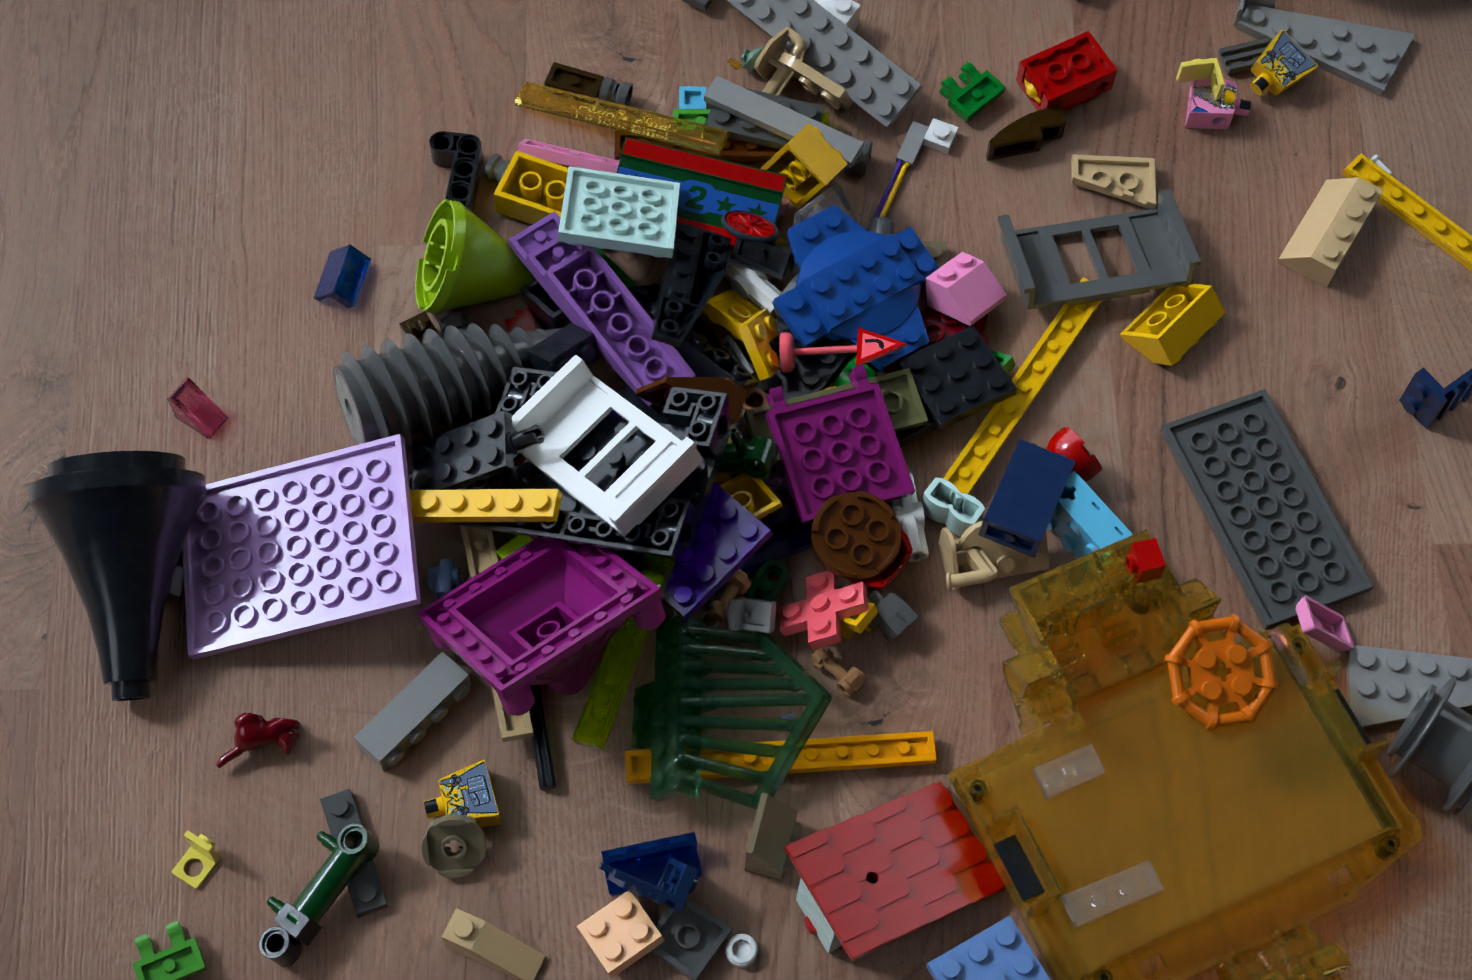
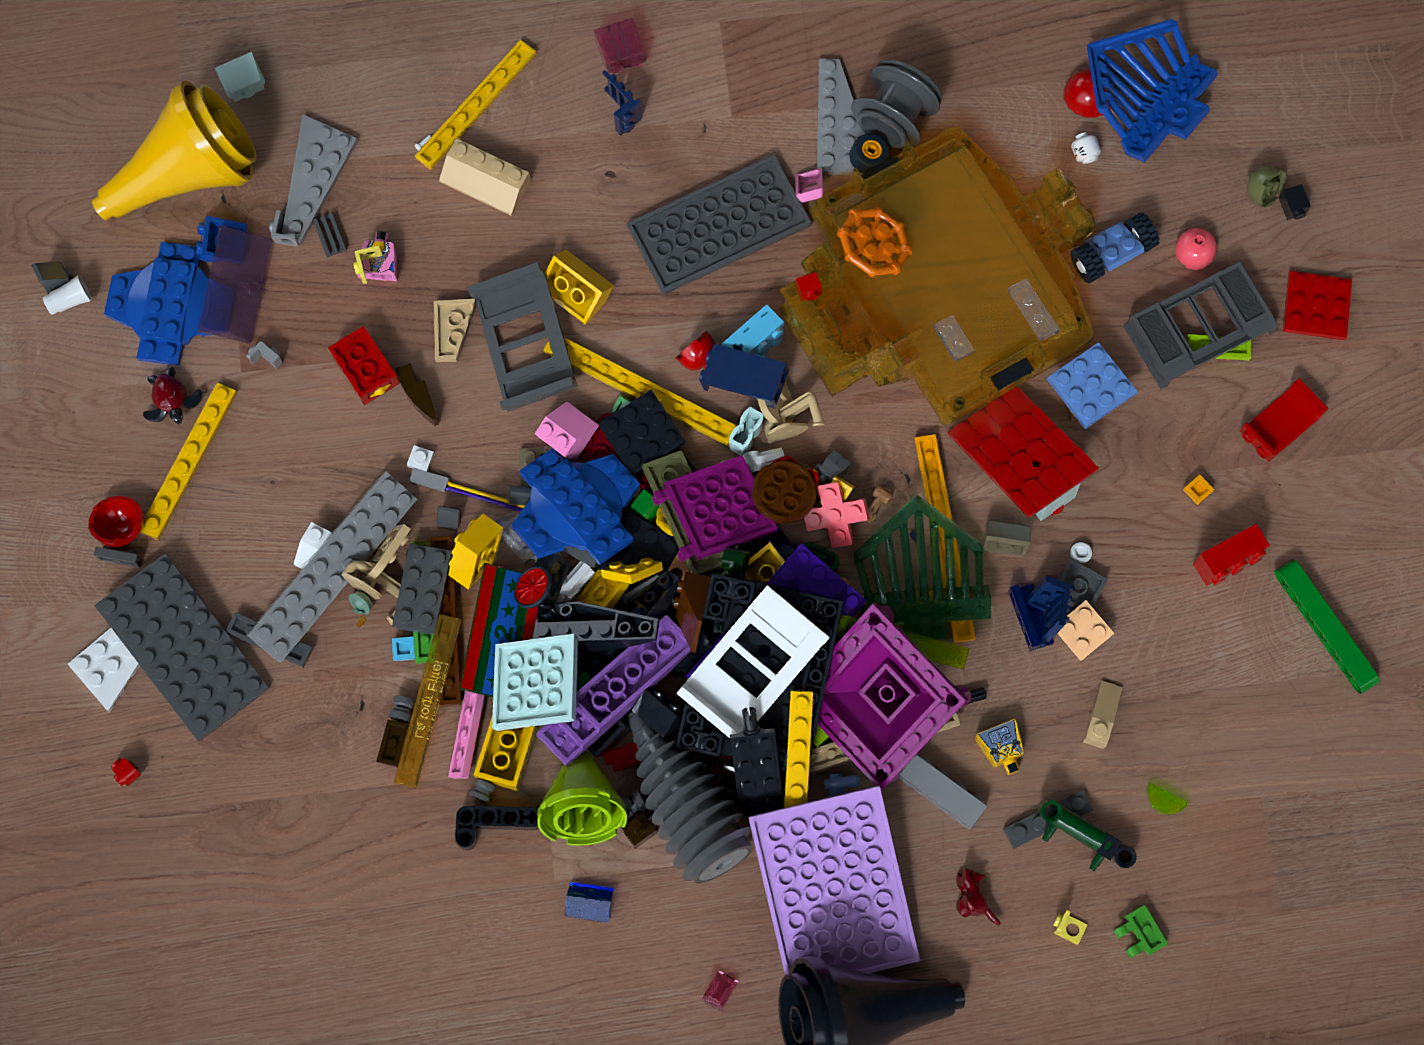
camera: 90 degrees left, 10 degrees up
dark tan plate [422,814,486,878] -> none
light grey tile [704,76,864,168] -> none
light grey bracket [727,597,776,633] -> none
coral piece [780,327,907,373] -> none
green plate [939,62,1006,123] -> none
torso [1250,29,1318,96] -> none
none -> black wheel [849,133,889,174]

